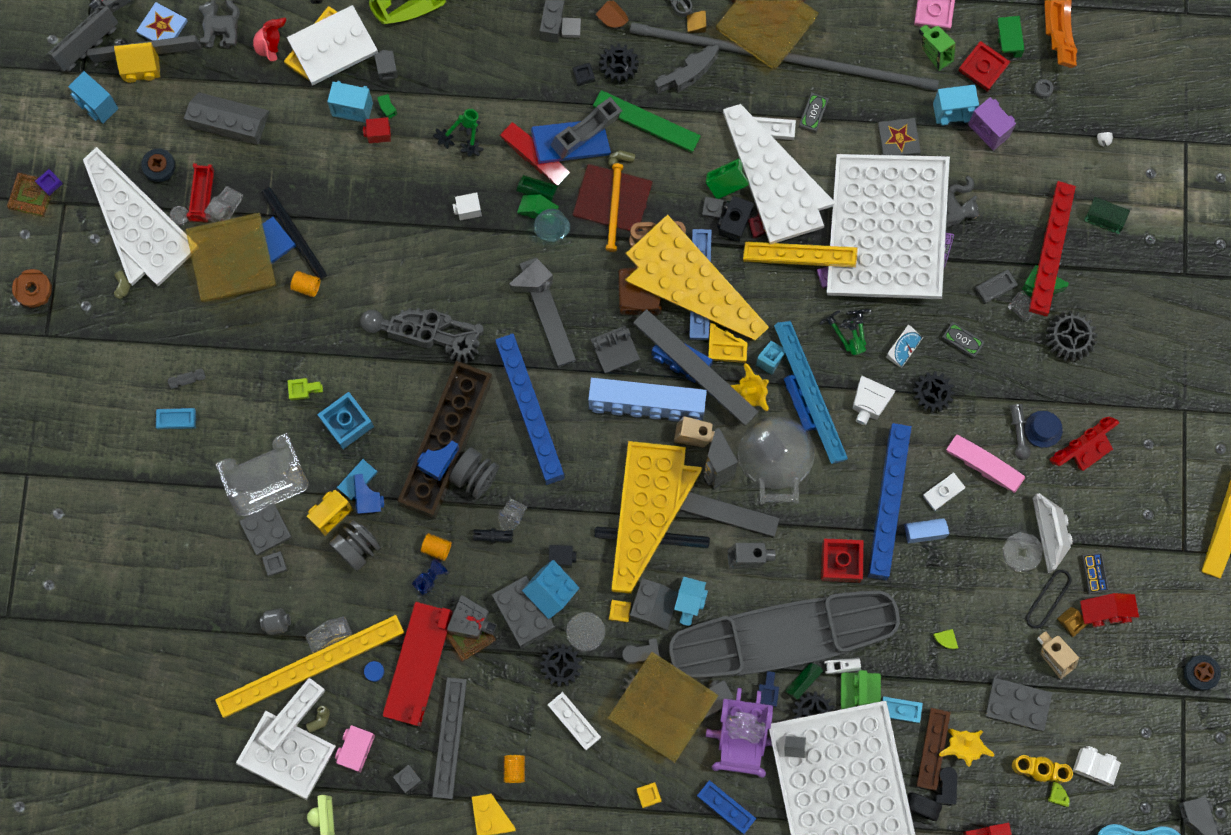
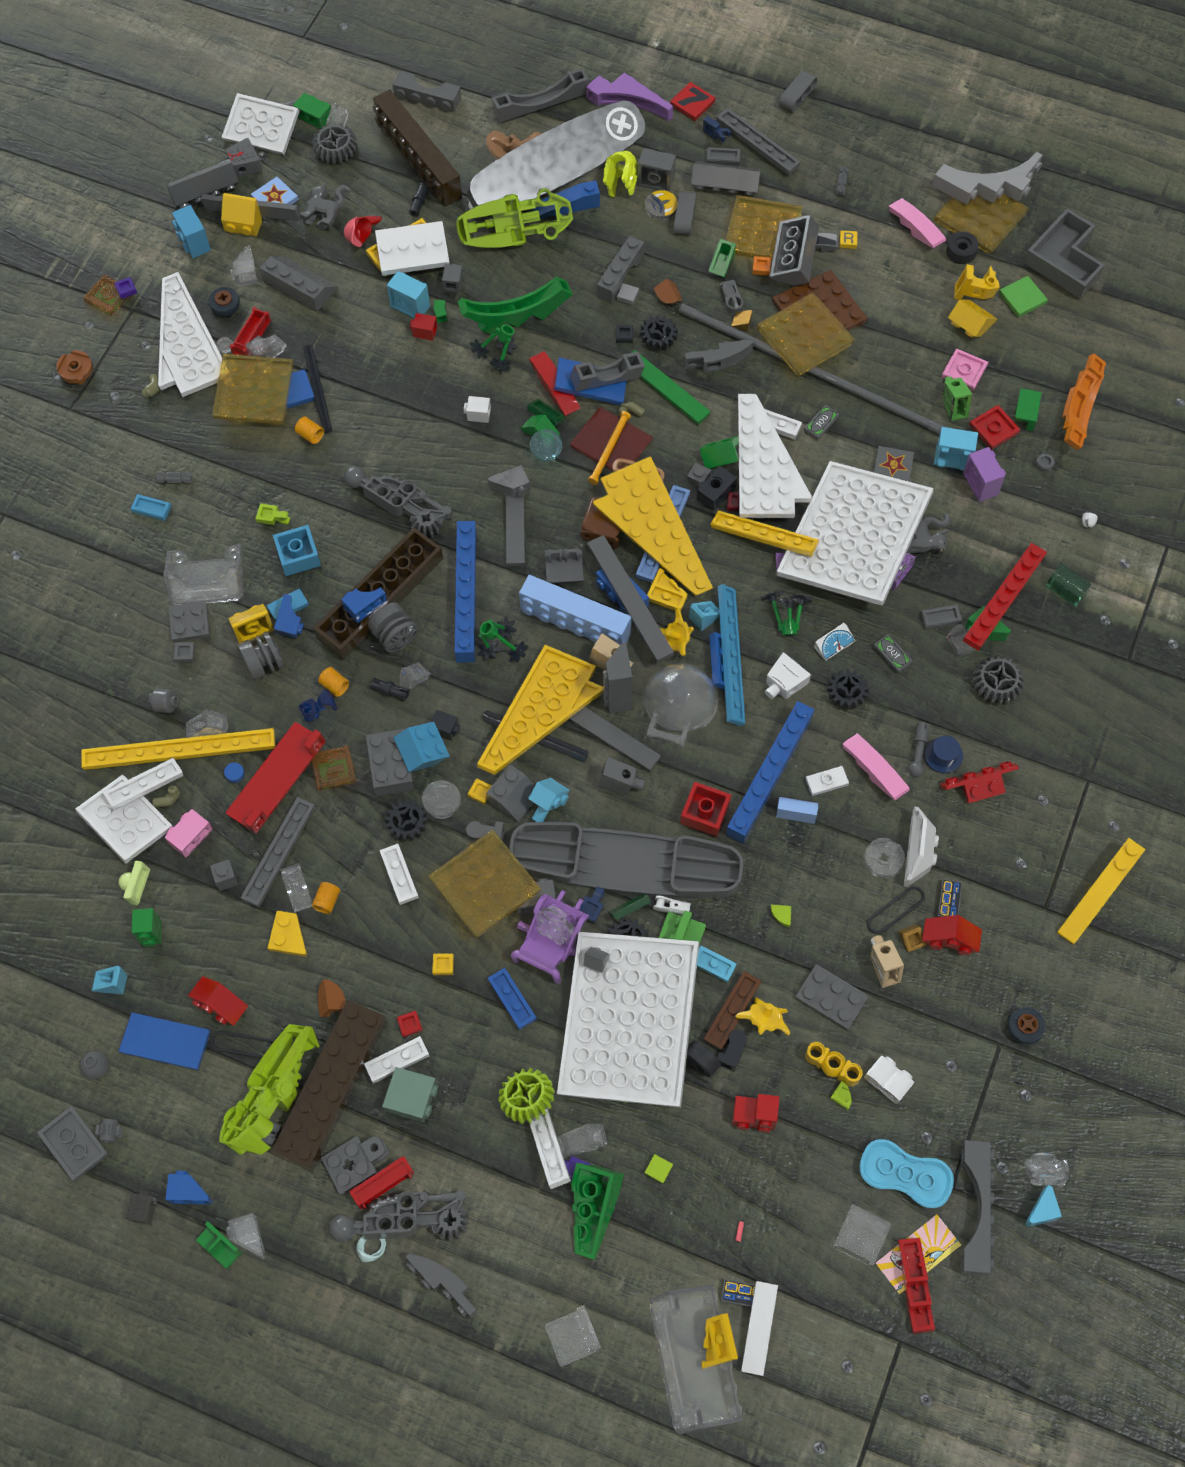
camera: 20 degrees right, 10 degrees down
dark grey torso [447,595,497,640] -> none
none -> clear slope [230,245,258,286]
none -> clear arch [281,863,313,912]
none -> green arch [457,276,573,335]
none -> black plant [478,617,528,663]

